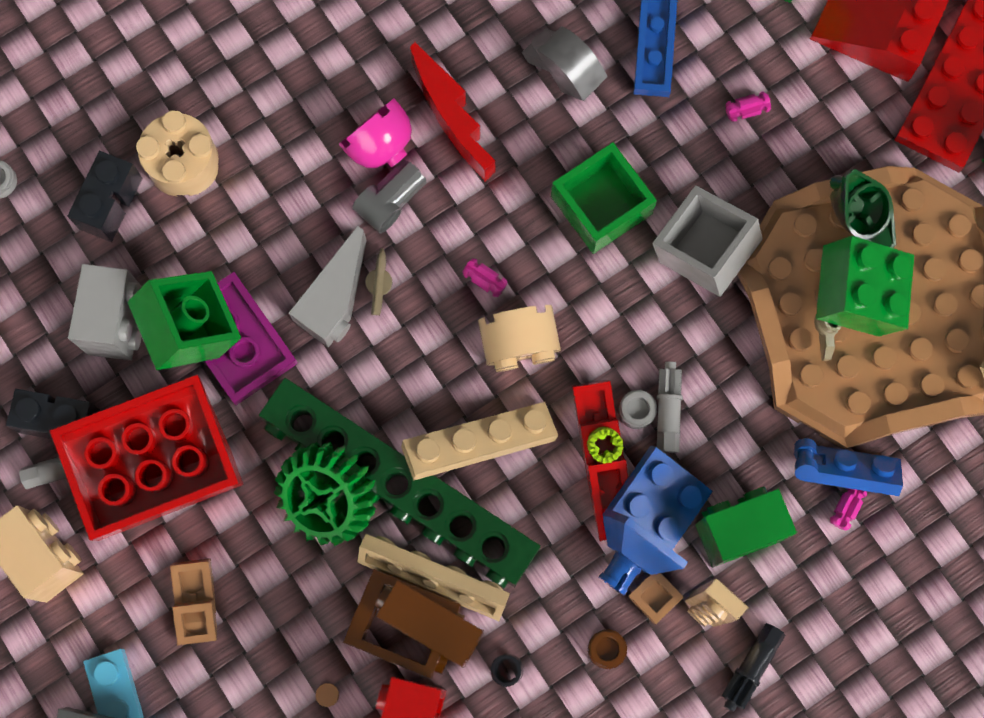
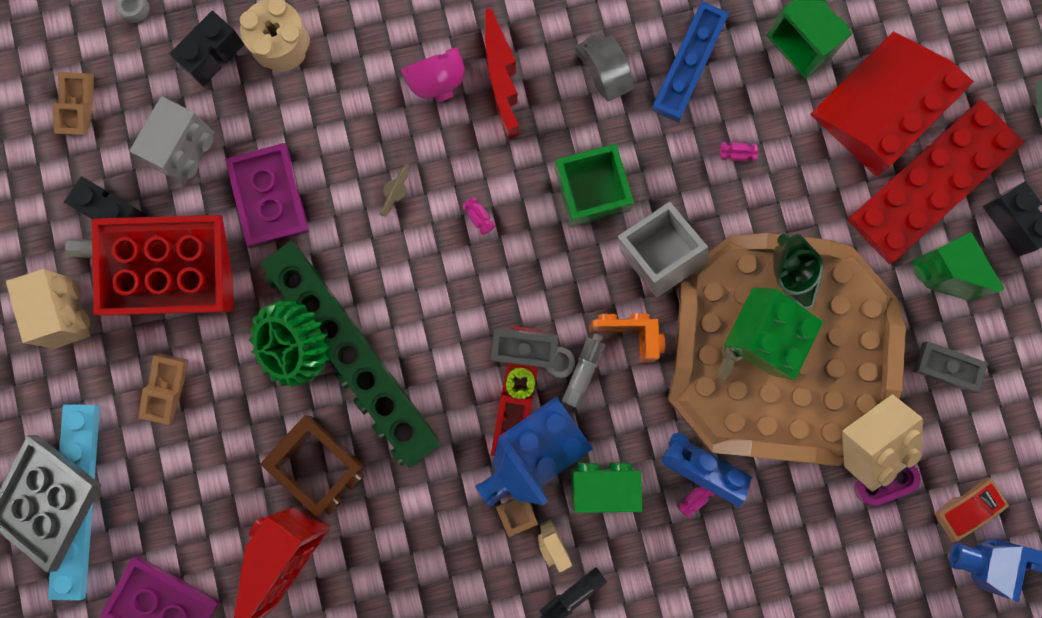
camera: 20 degrees right, 5 degrees up
green brick [127,271,241,370] -> none
light grey slope [289,226,367,348] -> none
medium nougat sticker [316,683,339,707] -> none
dark grey piece [352,159,427,234] -> none
tan plate [357,534,510,621] -> none
reddish brown window [375,580,484,668] -> none
tan plate [401,402,558,481] -> none
tan brick [478,305,561,372] -> none
black hinge [491,654,524,687] -> none
reddish brown tile [587,629,627,669] -> none
none -> dark grey plate [491,327,559,369]
none -> orange bracket [589,313,665,363]

